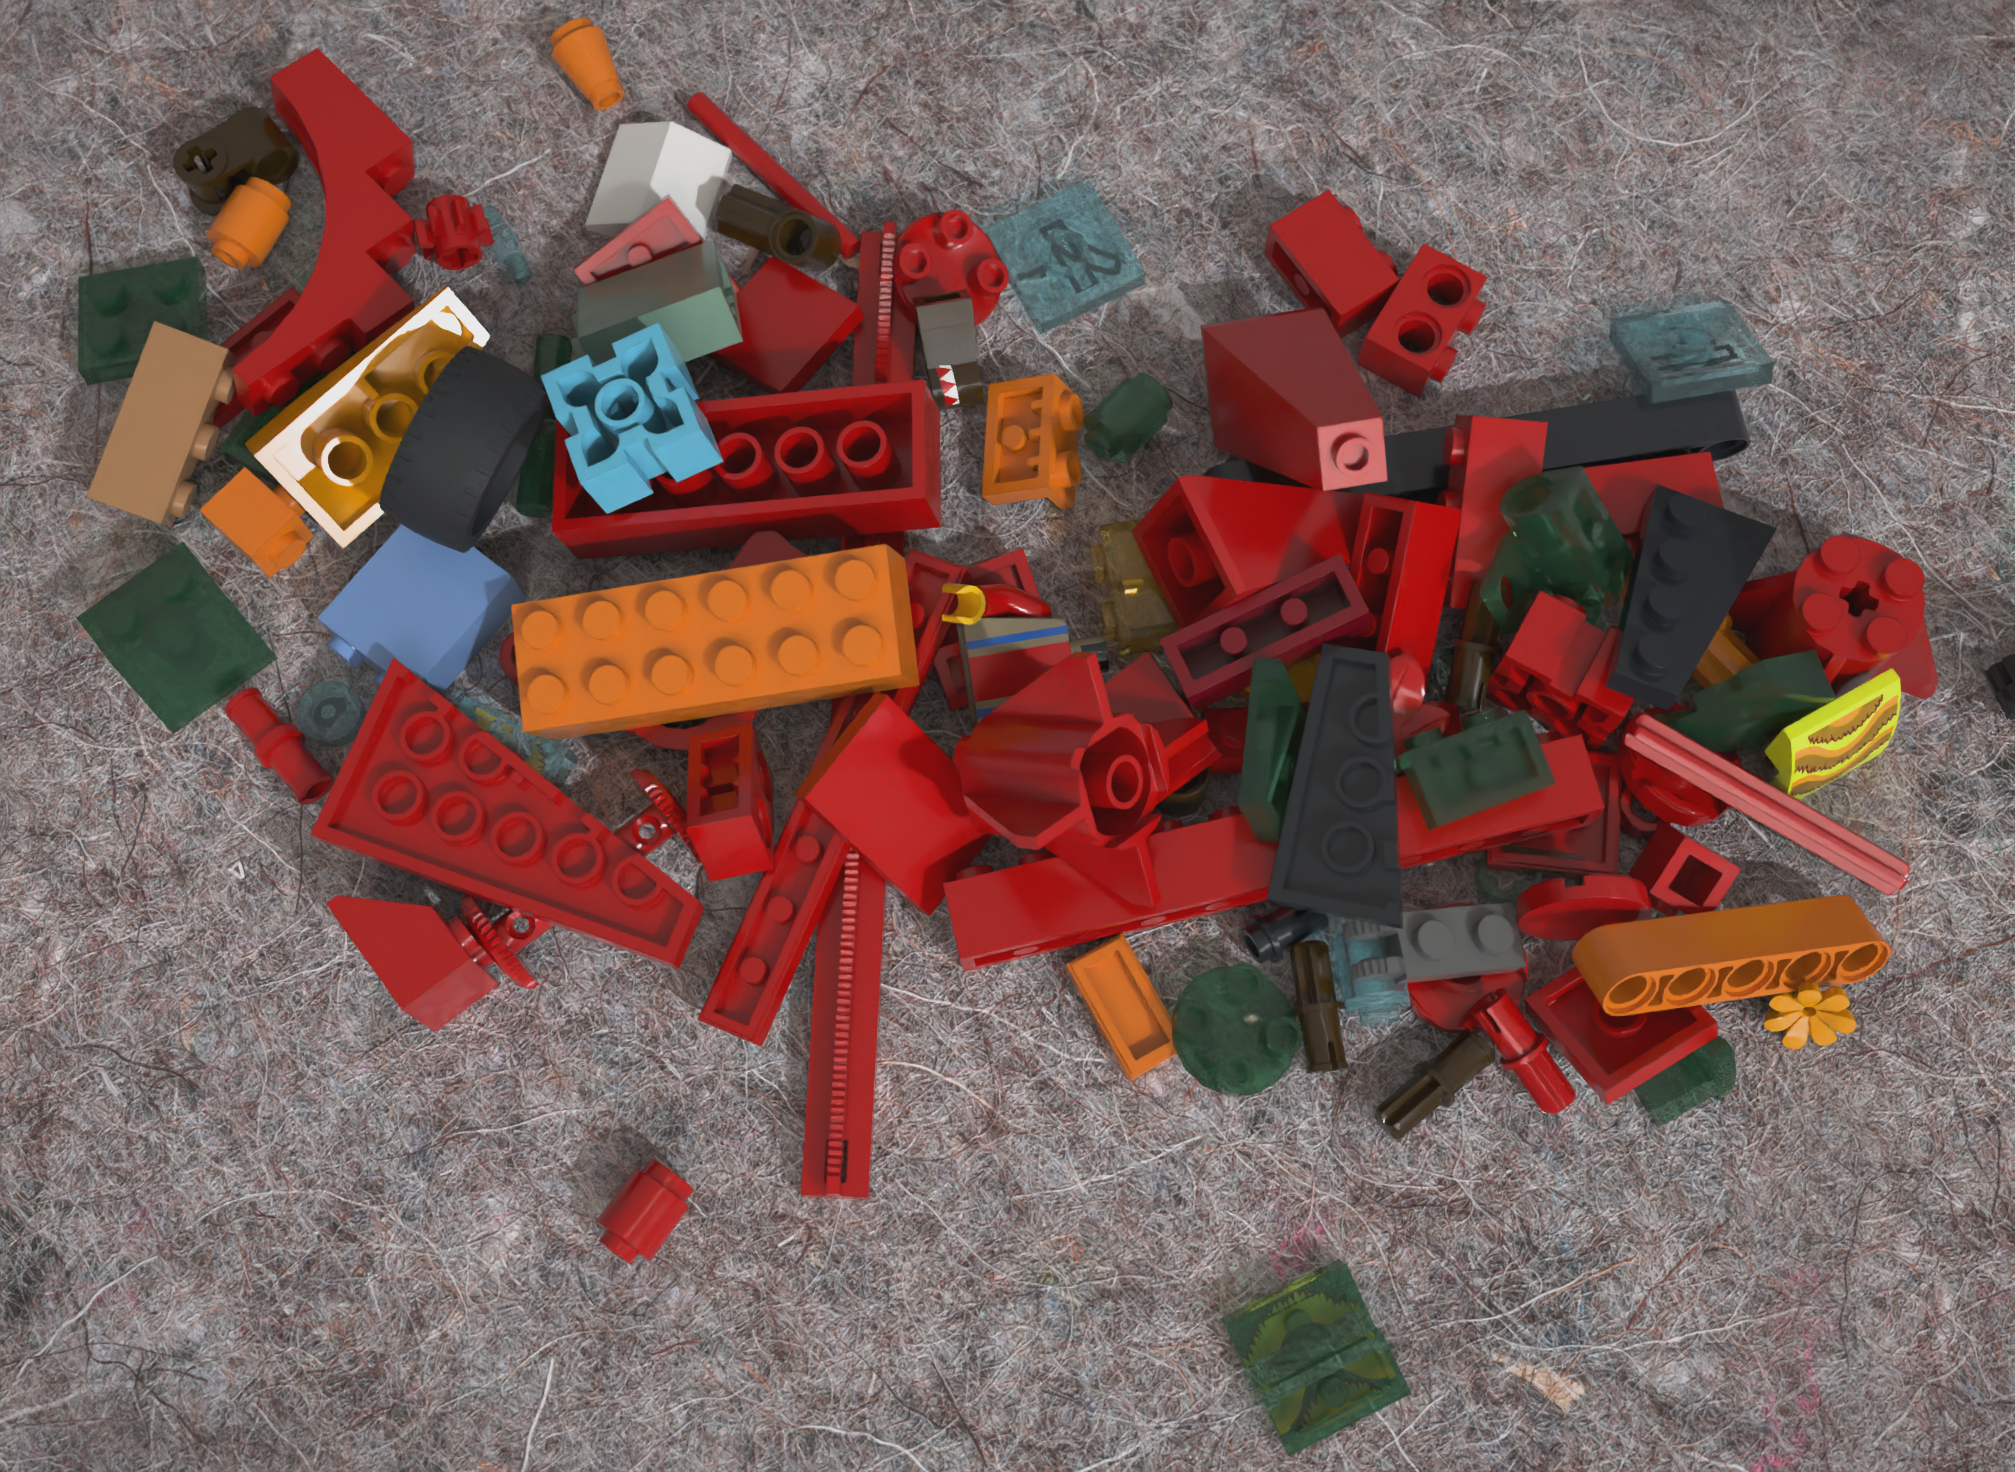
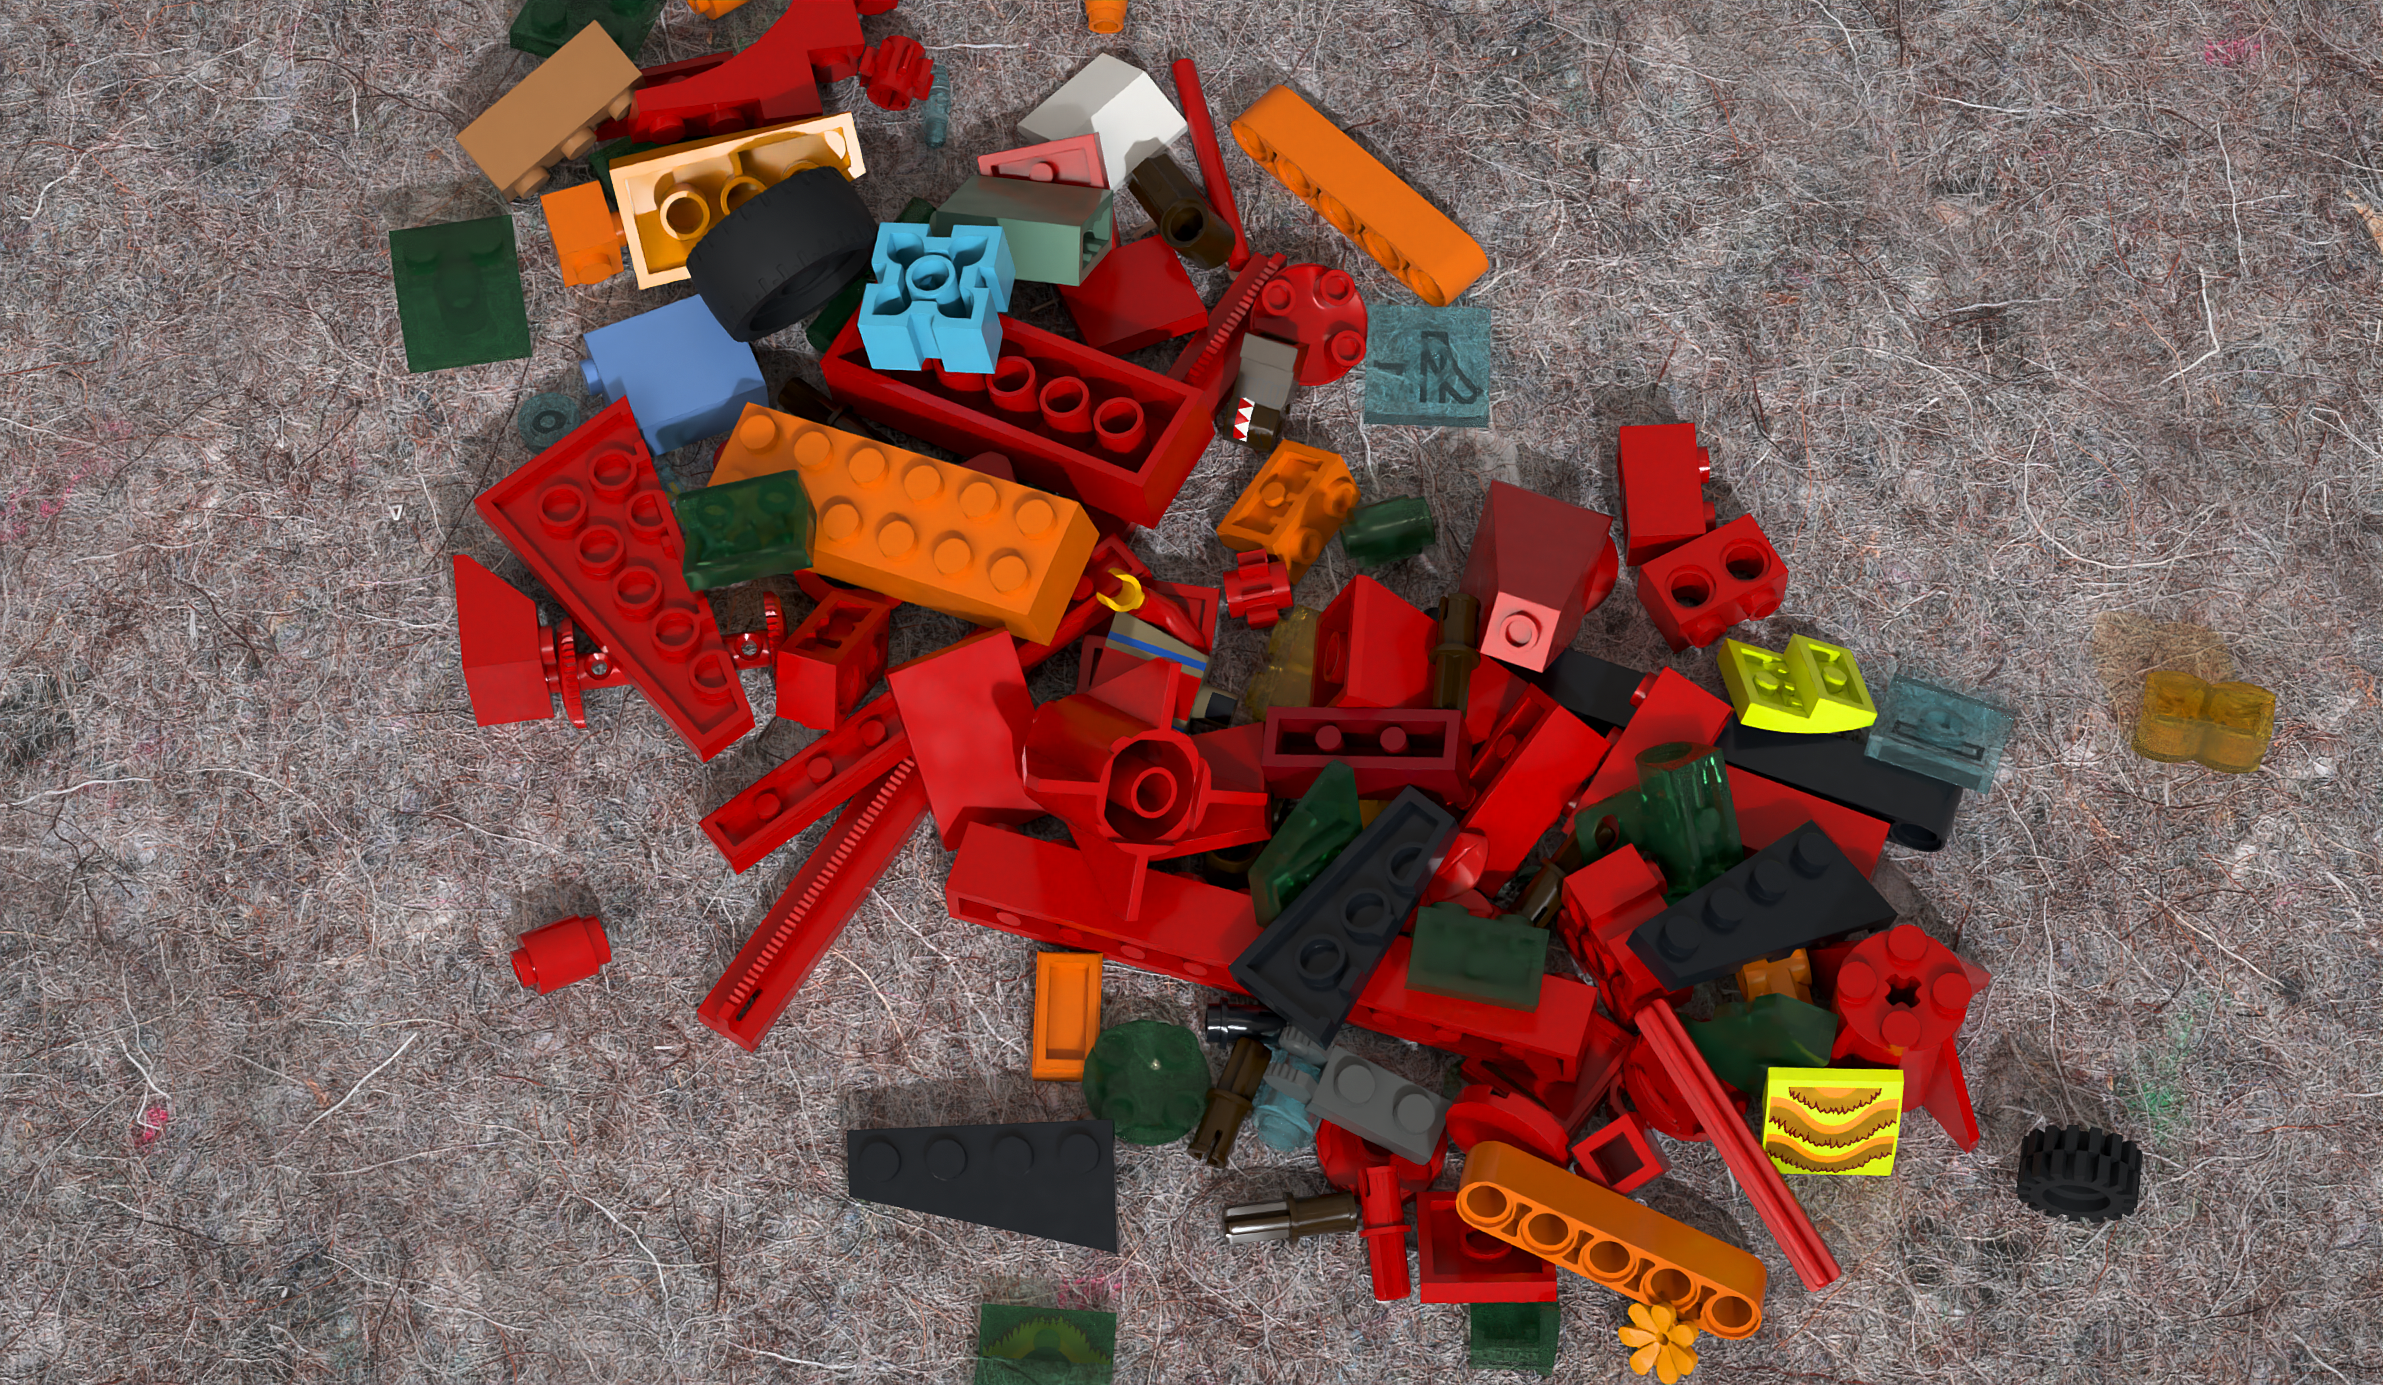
camera: 30 degrees right, 10 degrees down
red pin [225,688,334,805] -> none
none -> clear green bracket [676,470,817,592]
none -> dark brown axle [777,376,895,446]
none -> black wing [847,1119,1120,1254]
none -> red gear [1223,548,1294,630]
none -> orange beam [1230,84,1489,310]
none -> dark brown axle [1428,593,1481,720]
none -> neon yellow slope [1716,633,1878,733]
none -> clear yellow brick [2130,671,2276,774]

